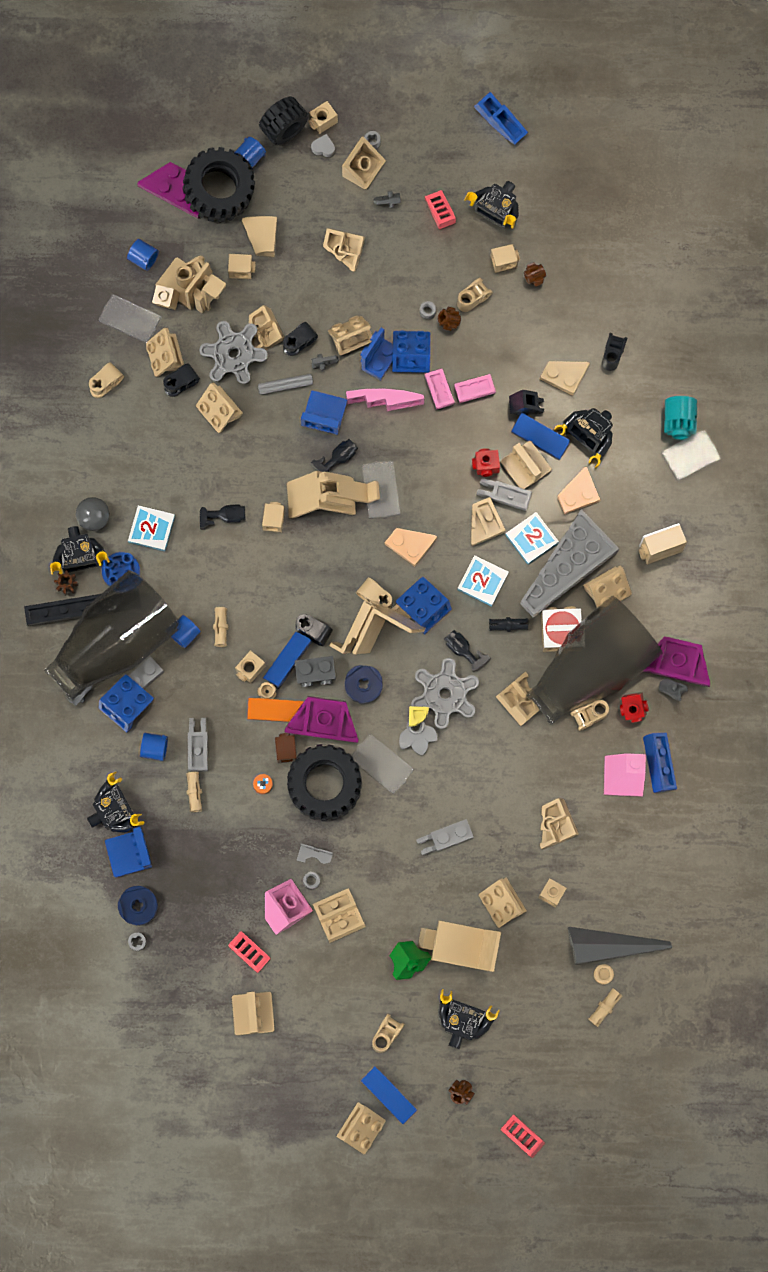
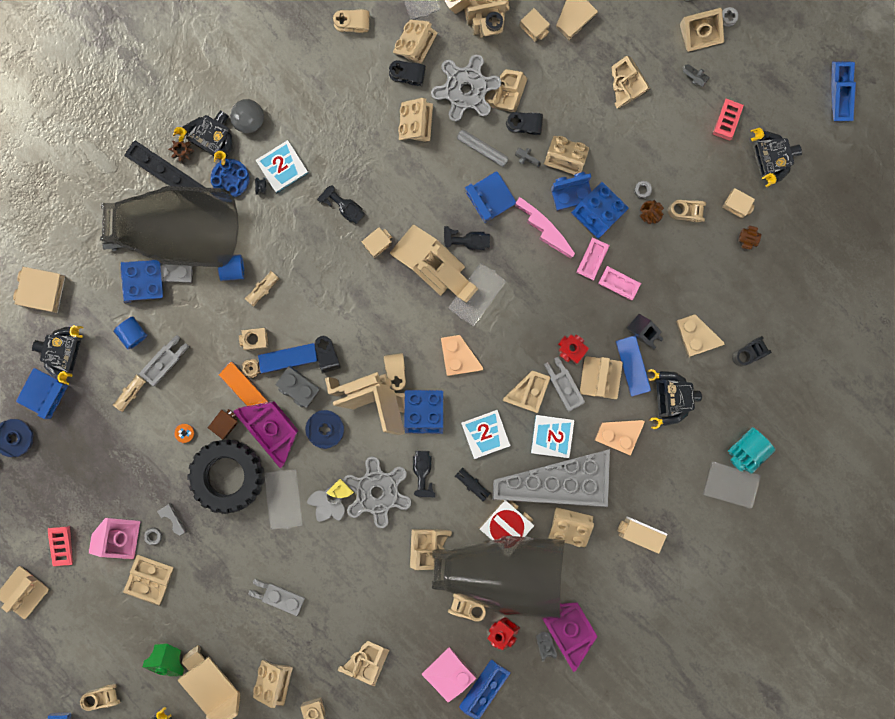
camera: 45 degrees right, 10 degrees up
none -> tan piece [13,266,65,313]
none -> black bush [255,177,267,195]
none -> black bush [485,12,503,32]

